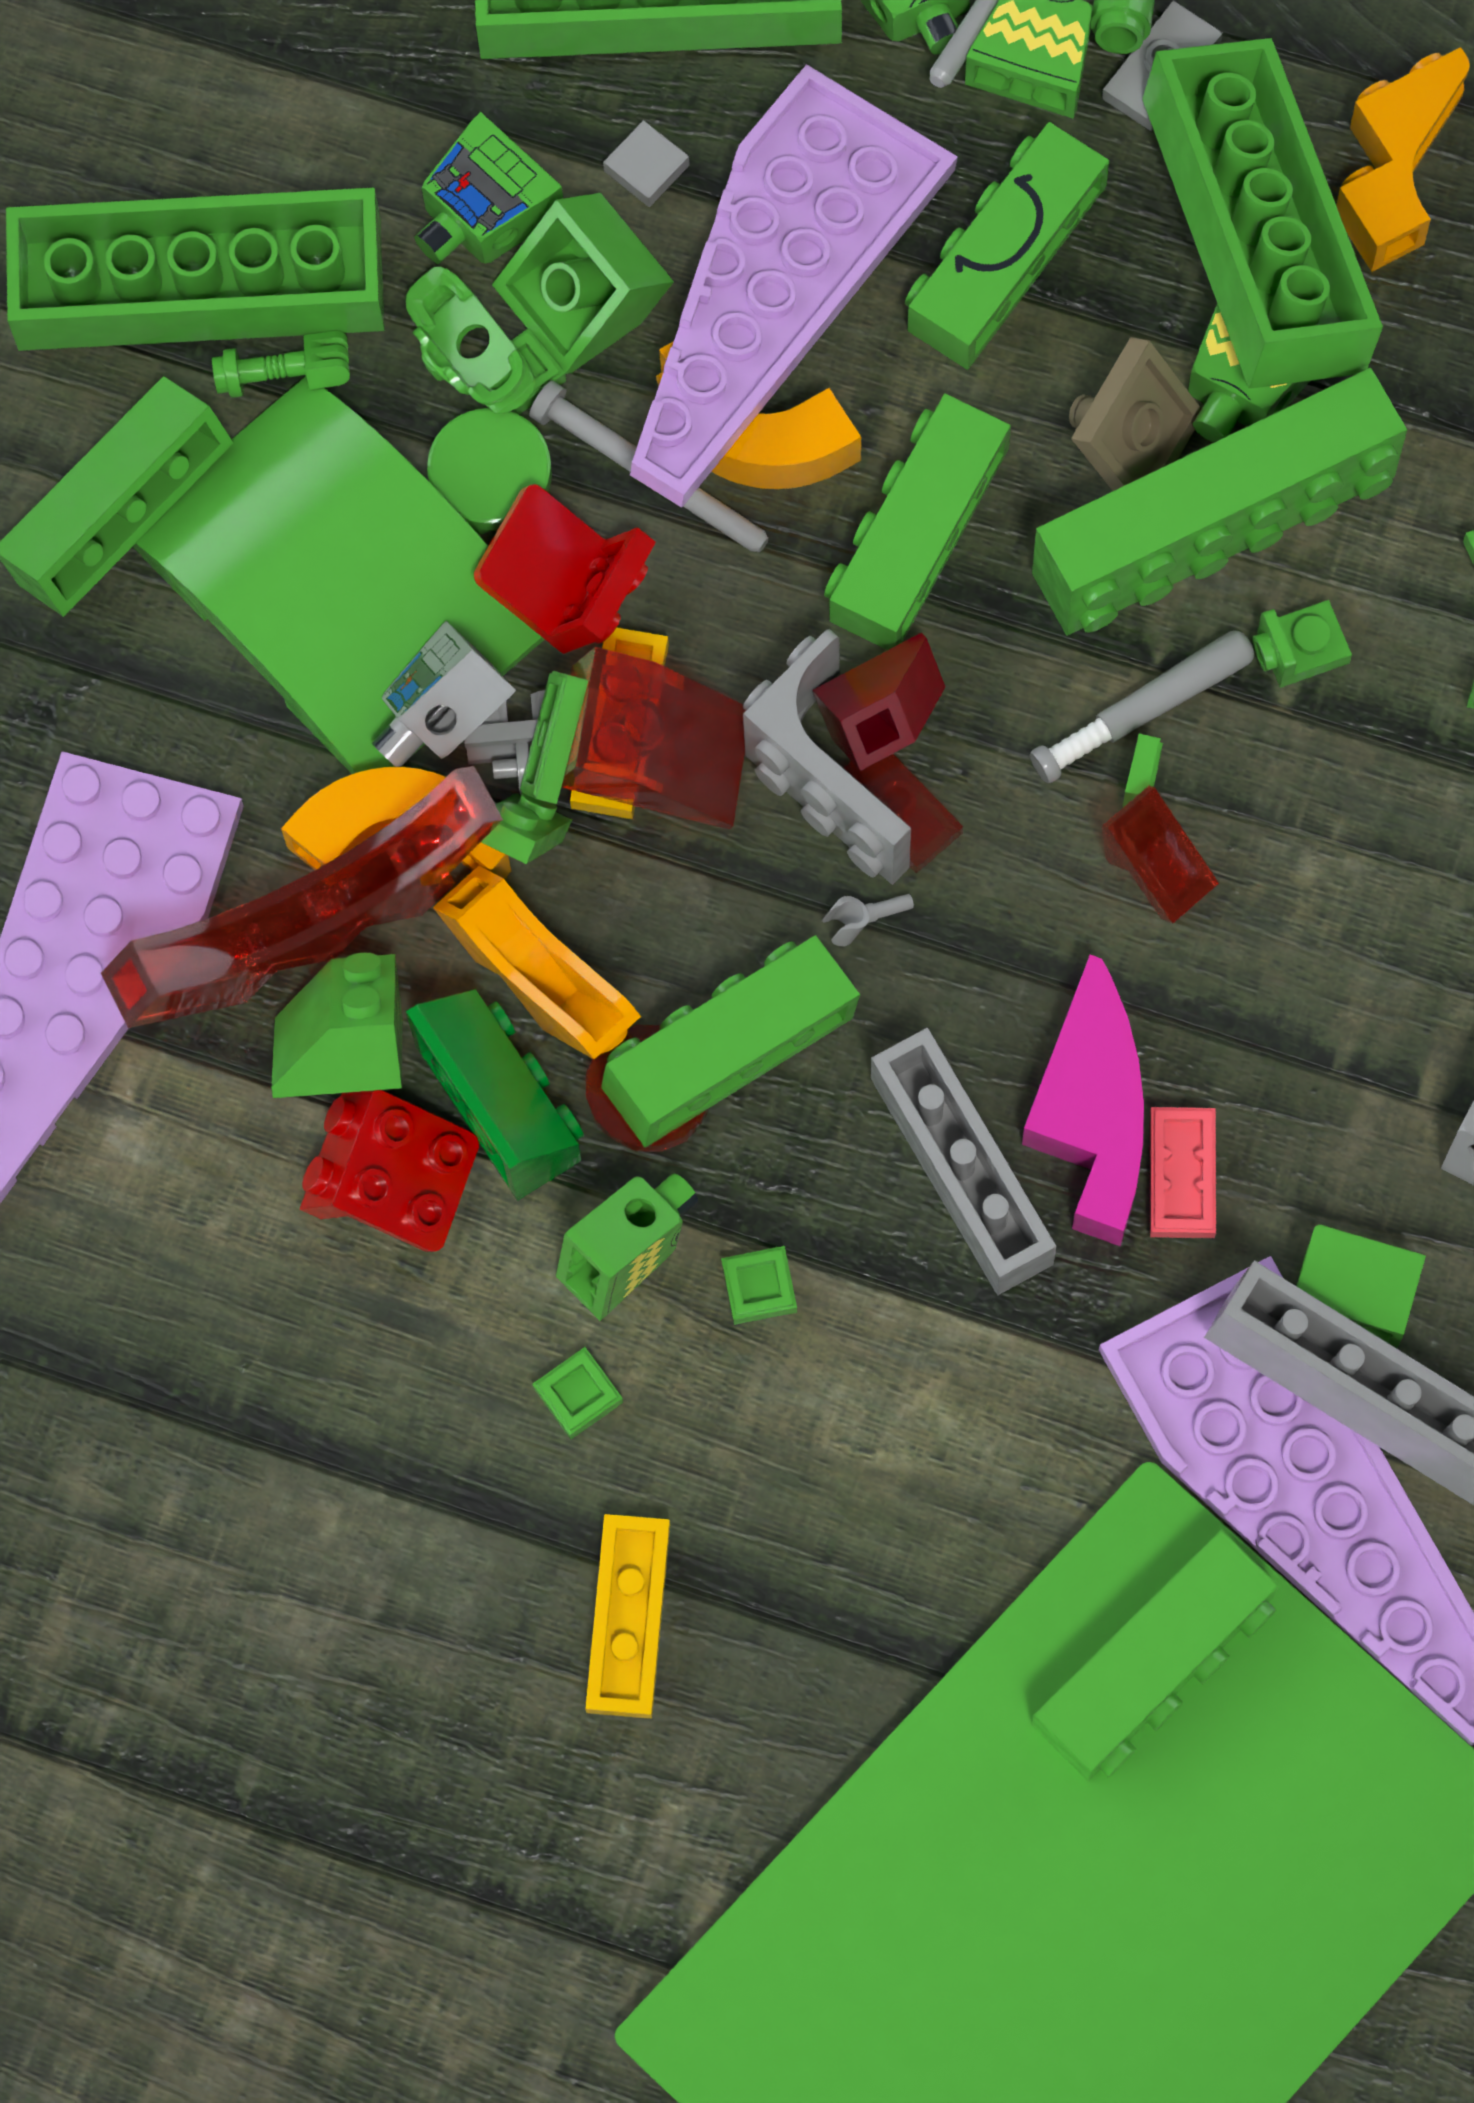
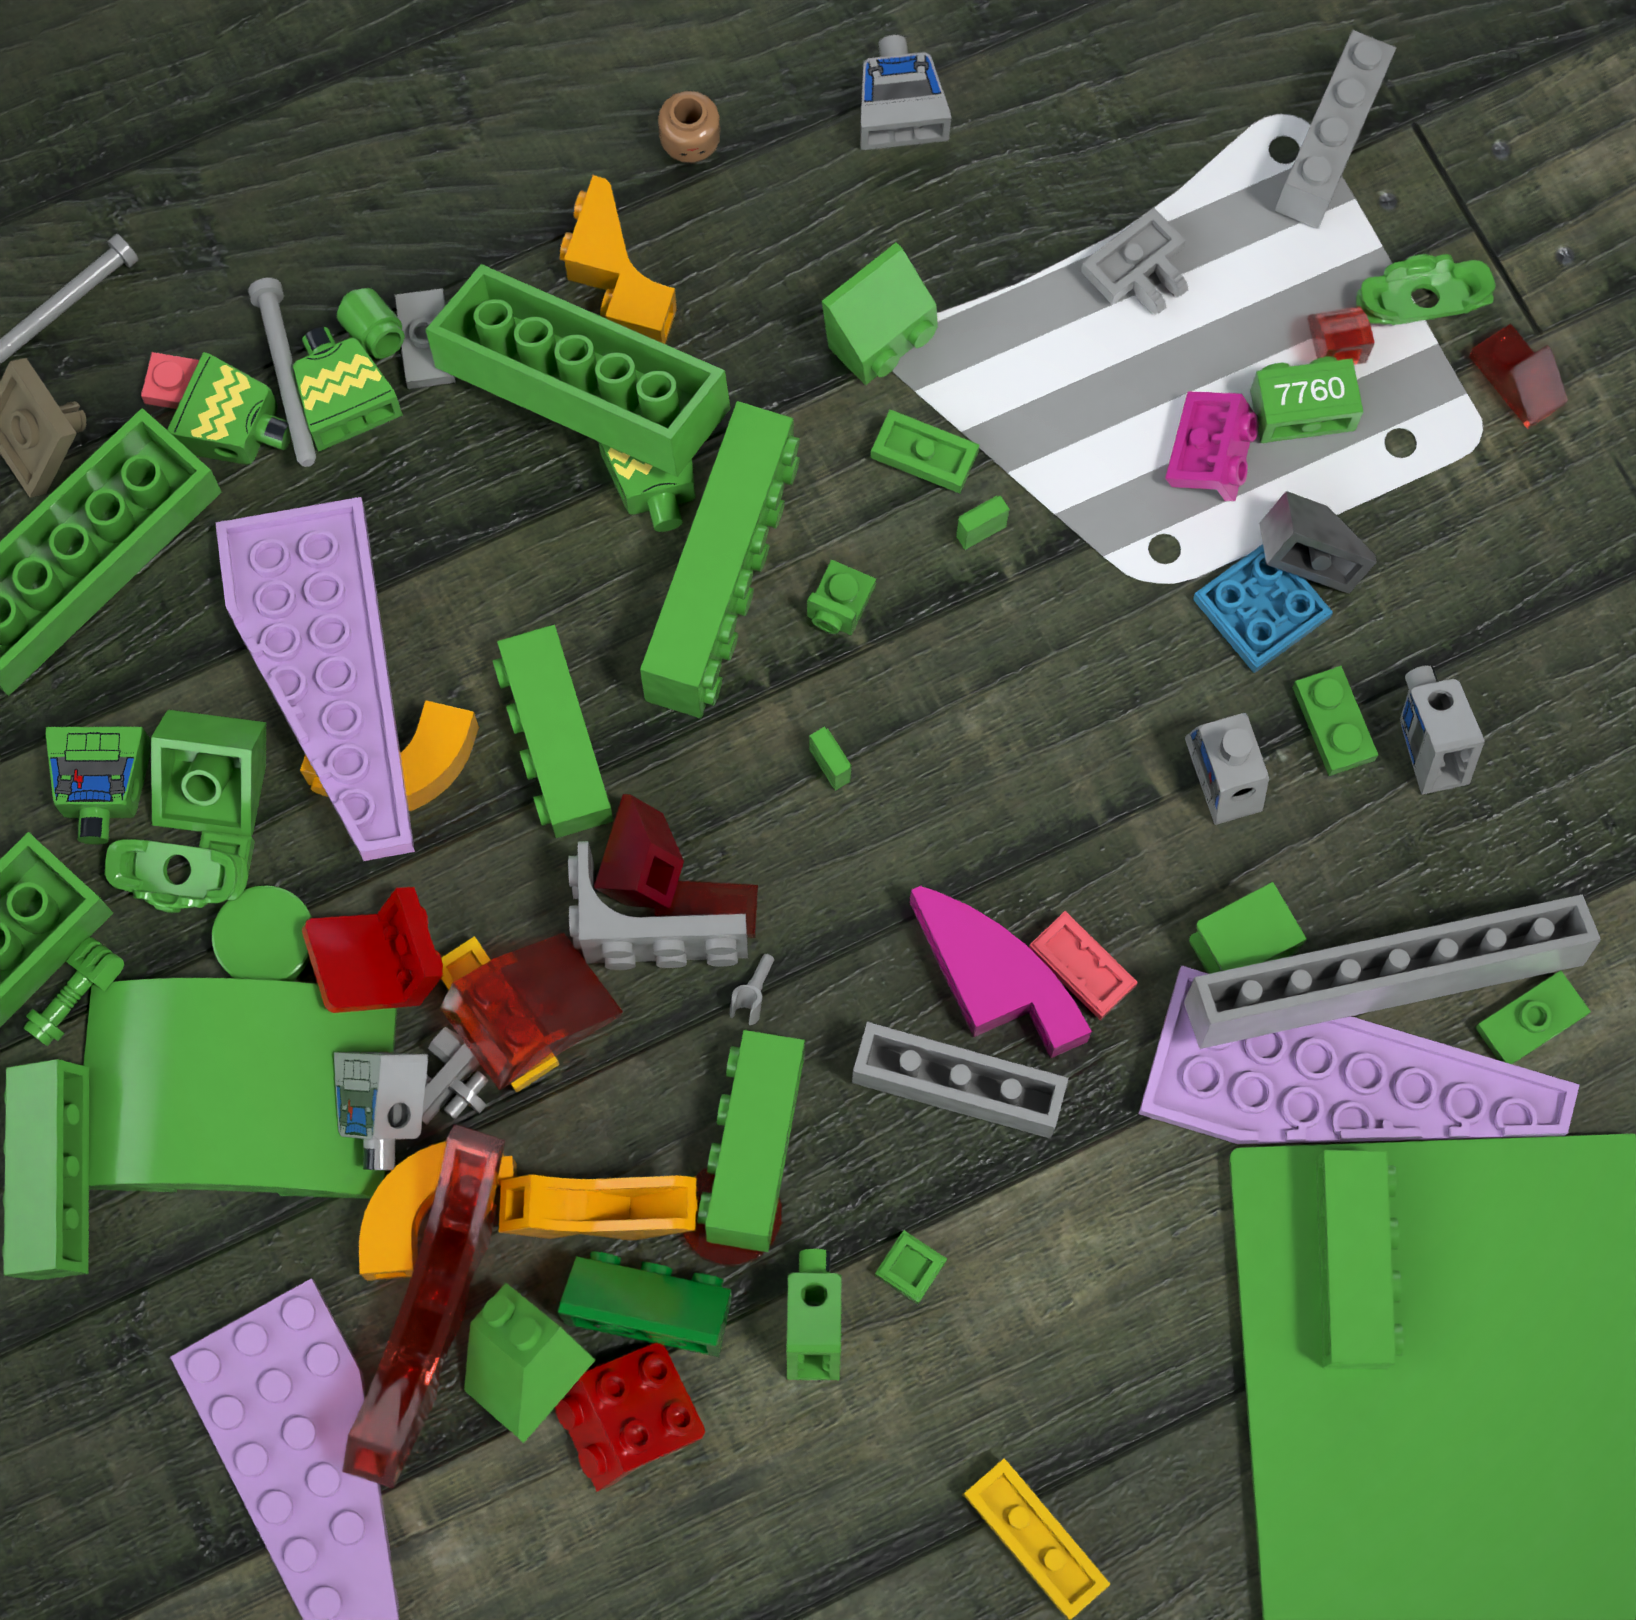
camera: 50 degrees left, 0 degrees up
bright green plate [470,793,572,864] -> none
bright green tile [520,671,589,804] -> none
light grey bar [529,380,769,552] -> none
bright green tile [532,1347,623,1440] -> none
light grey tile [603,120,689,208] -> none
bright green brick [905,122,1109,370] -> none
light grey piece [1030,630,1254,783] -> none
dark tan tile [1069,337,1201,491] -> none
clear red slope [1102,785,1219,924] -> none

